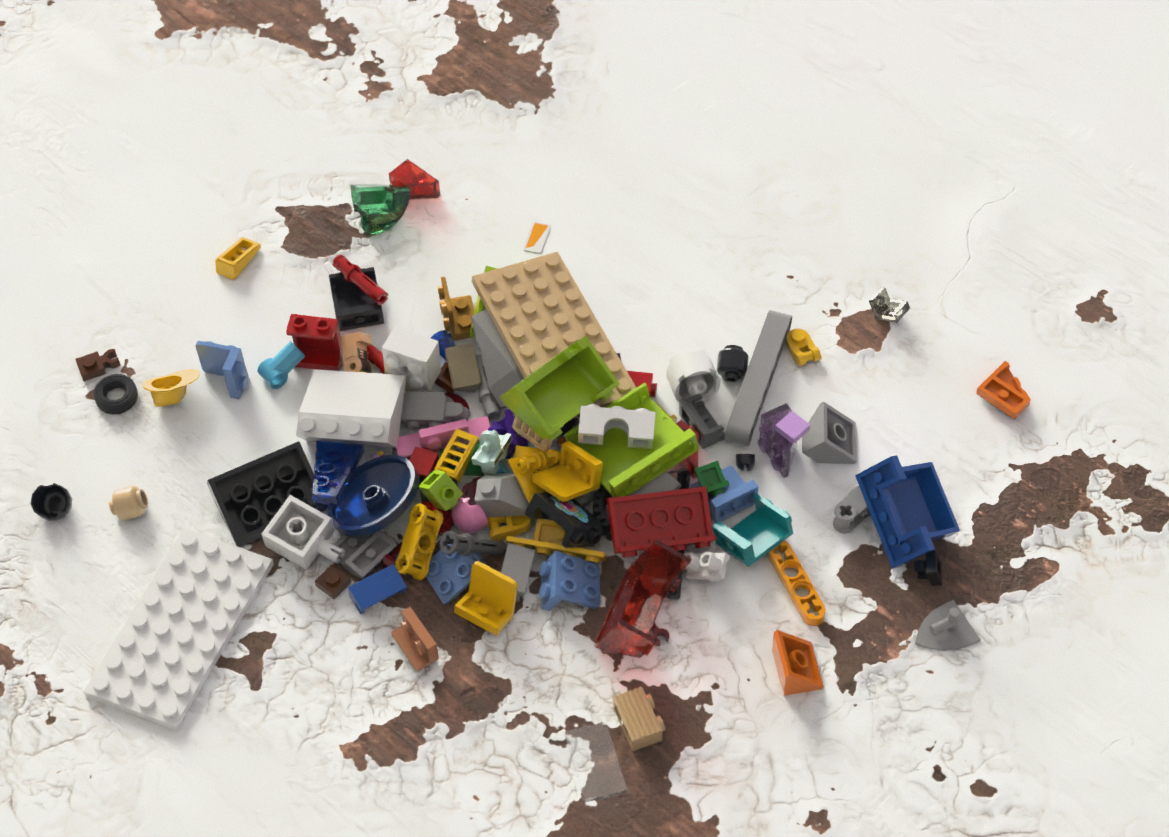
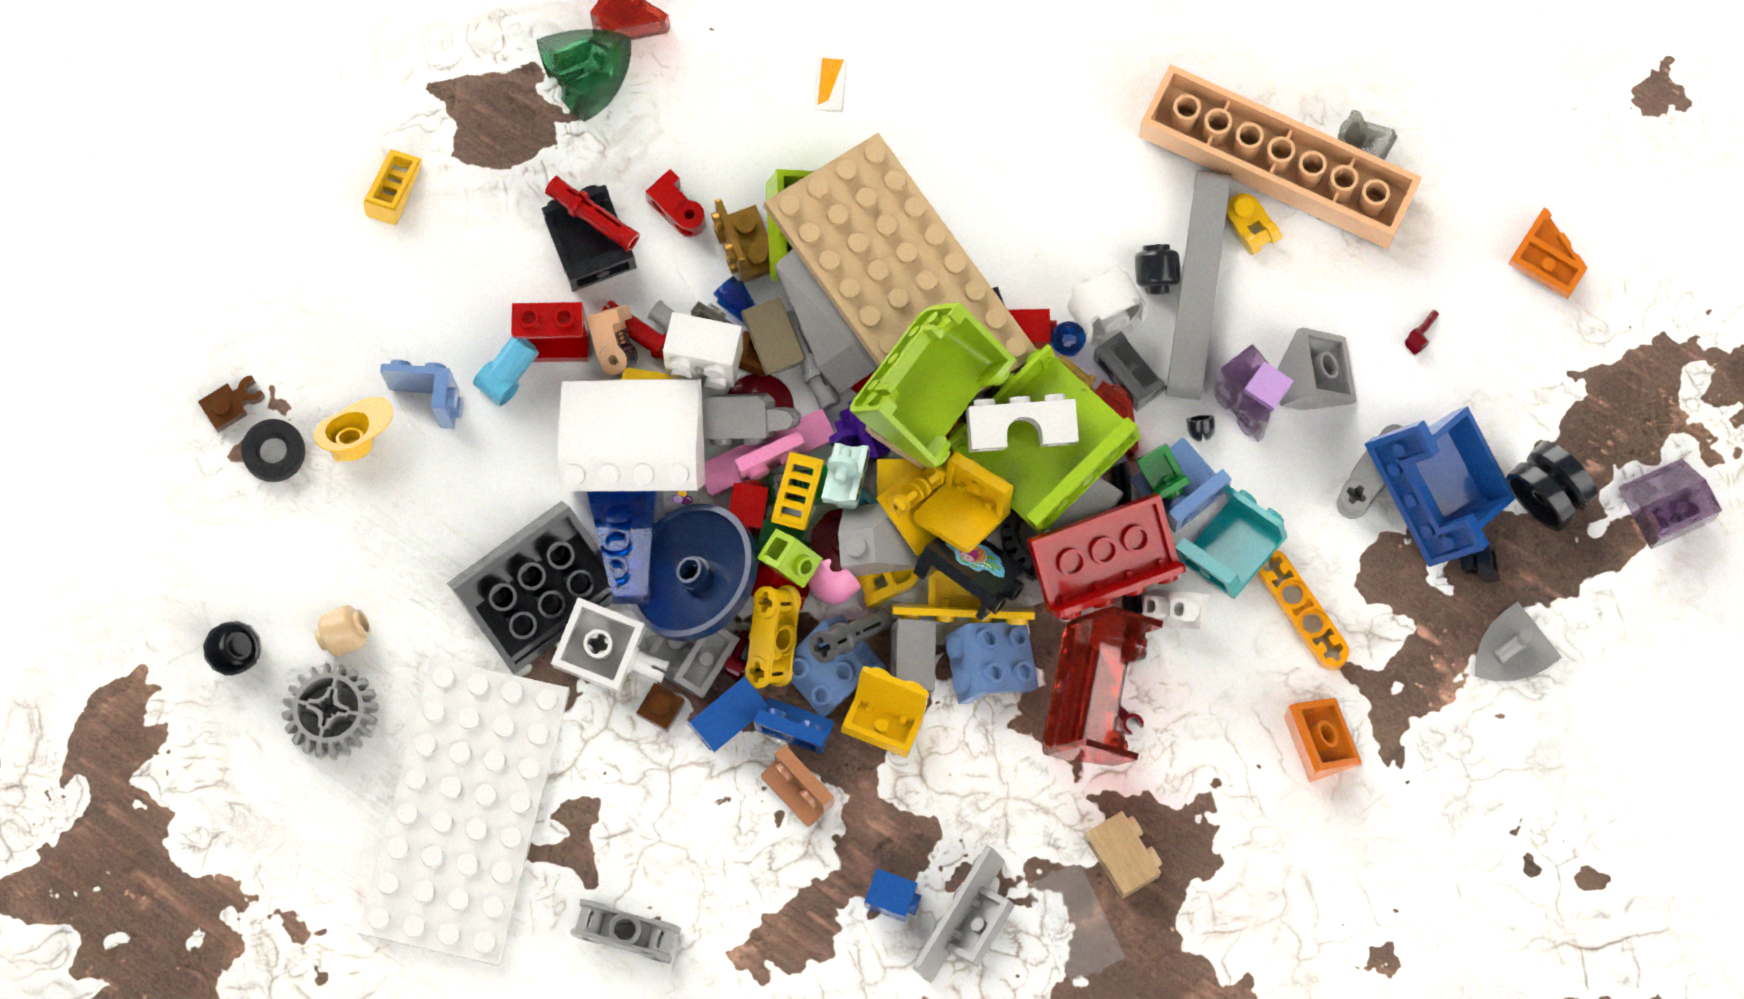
camera: 10 degrees left, 20 degrees up
none -> light grey gear [282,663,379,760]
none -> light grey piece [570,899,681,964]
none -> red leg [645,169,705,238]
none -> blue bracket [754,698,834,755]
none -> blue brick [864,868,922,922]
none -> light grey bracket [913,846,1015,983]
none -> clear blue cone [1051,321,1086,357]
none -> light nougat brick [1139,64,1422,250]
none -> dark red hand [1404,310,1439,355]
none -> black wheel [1506,441,1598,531]
none -> clear purple slope [1618,458,1722,550]

